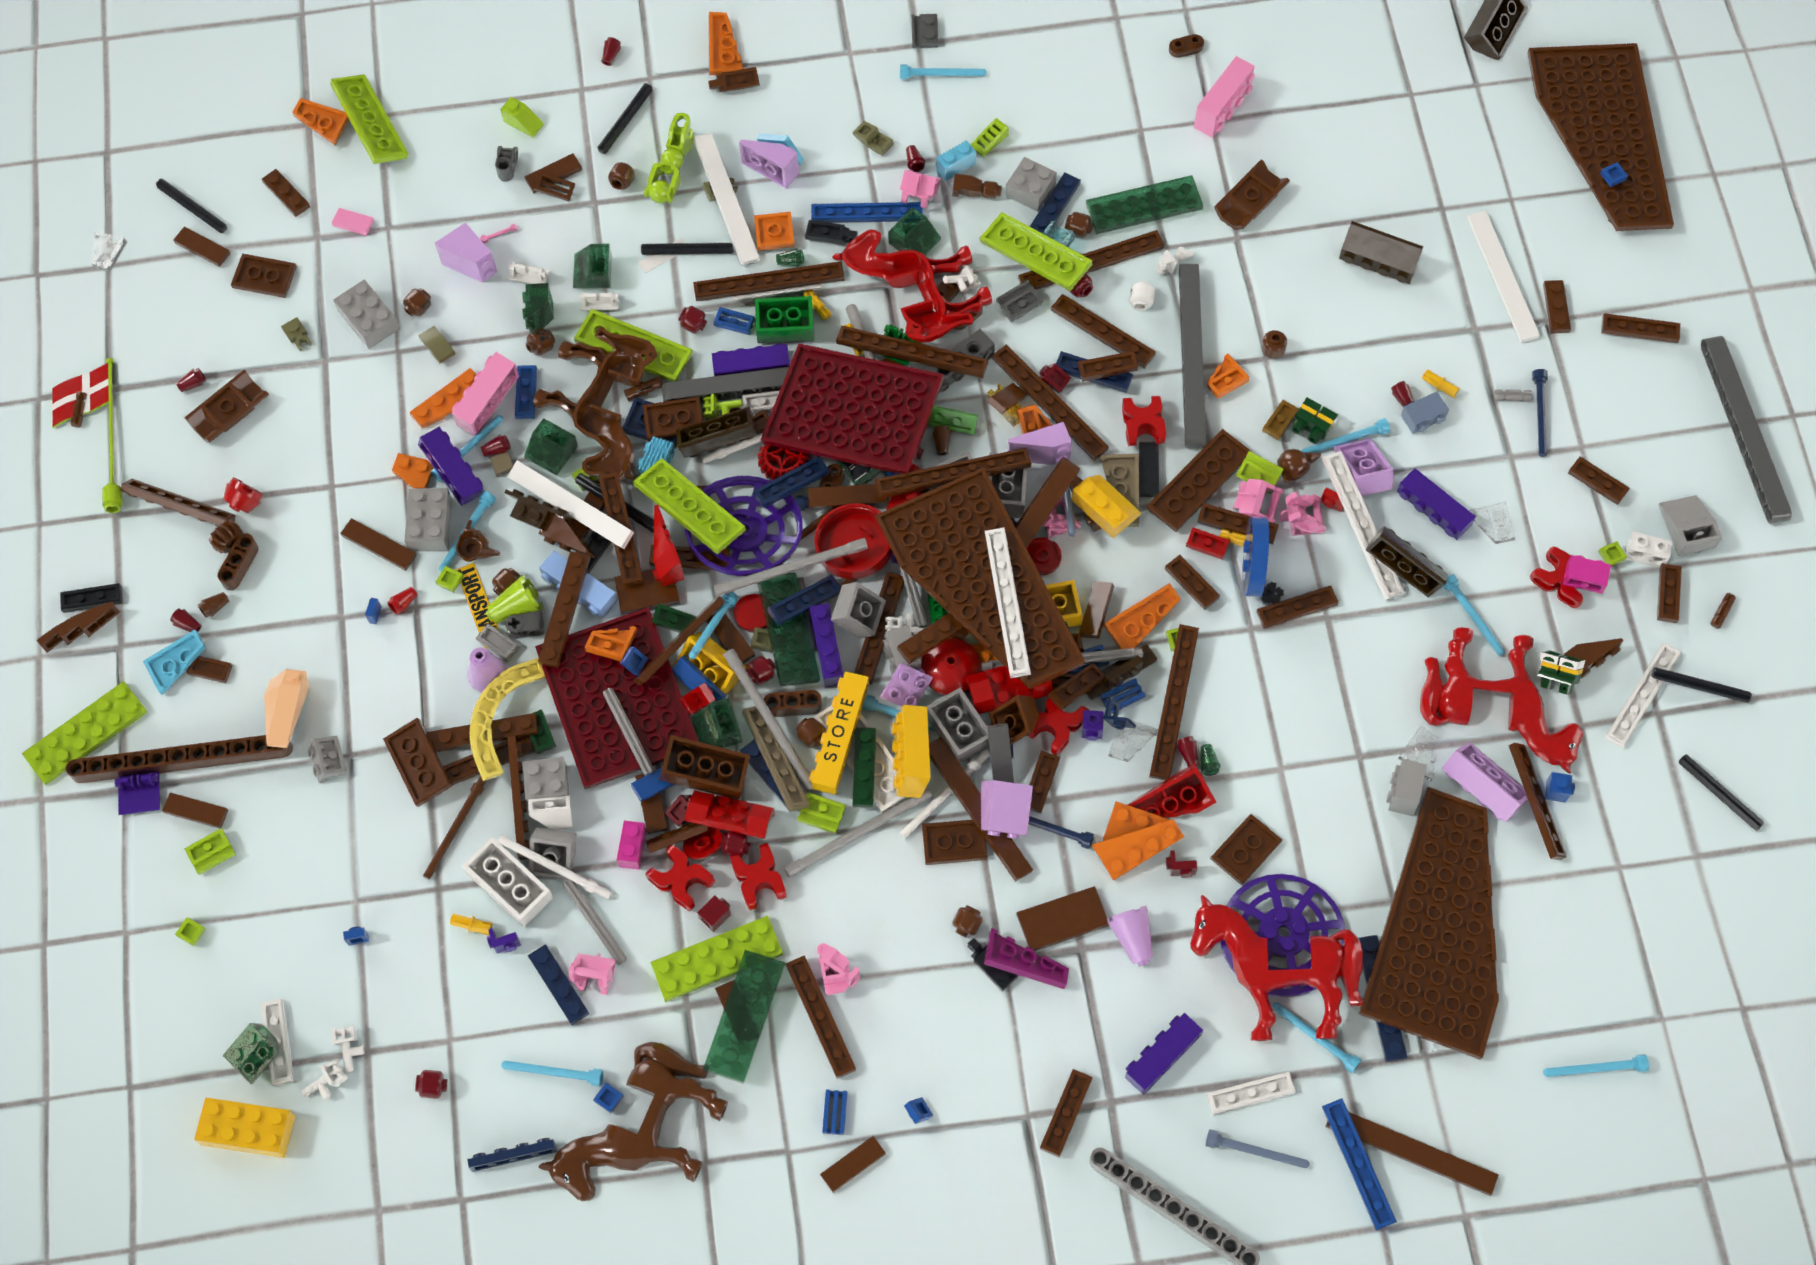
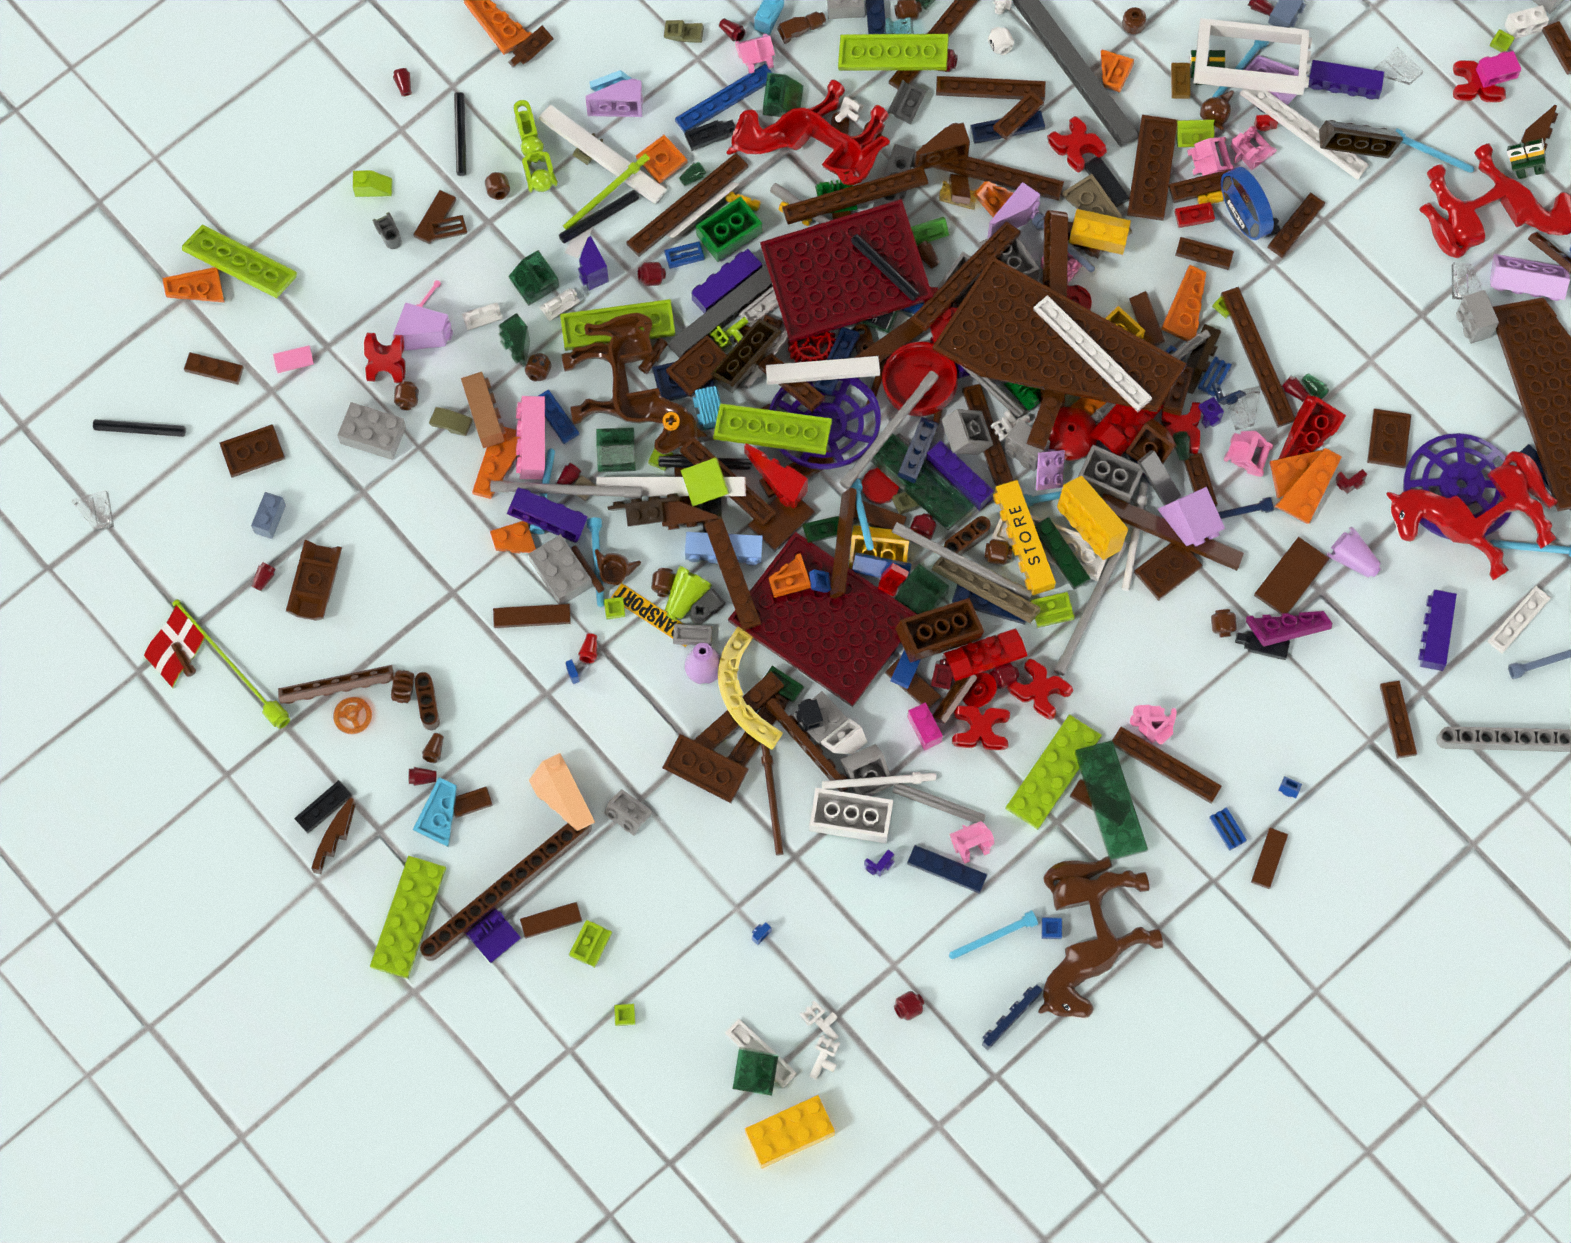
camera: 35 degrees left, 5 degrees up
reddish brown tile [173,226,230,267] -> none
red cone [223,477,263,513] -> none
olive plate [281,317,311,351] -> none
yellow axle [450,914,493,936] -> none
light grey axle [603,688,654,776] -> none
dark red brick [697,895,731,932] -> none
dark red bracket [1039,363,1071,393] -> none
none -> sand blue brick [251,492,286,539]
none -> clear orange piece [333,697,372,734]
none -> red piece [364,332,406,384]
none -> medium nougat brick [461,372,506,448]
none -> light grey piece [490,480,643,499]
none -> lime bar [562,153,650,230]
none -> reddish brown bar [571,545,605,593]
none -> dark purple slope [578,236,609,291]
none -> light orange bush [663,412,680,431]
none -> lime tile [681,458,729,506]
none -> reddish brown plate [758,353,825,412]
none -> white tile [766,356,880,385]
none -> black brick [795,699,824,731]
none -> black axle [851,234,919,301]
none -> reddish brown slope [915,122,970,170]
none -> clear green cone [1172,431,1190,461]
none -> white window [1193,18,1312,95]
none -> bright pink piece [1224,431,1273,477]

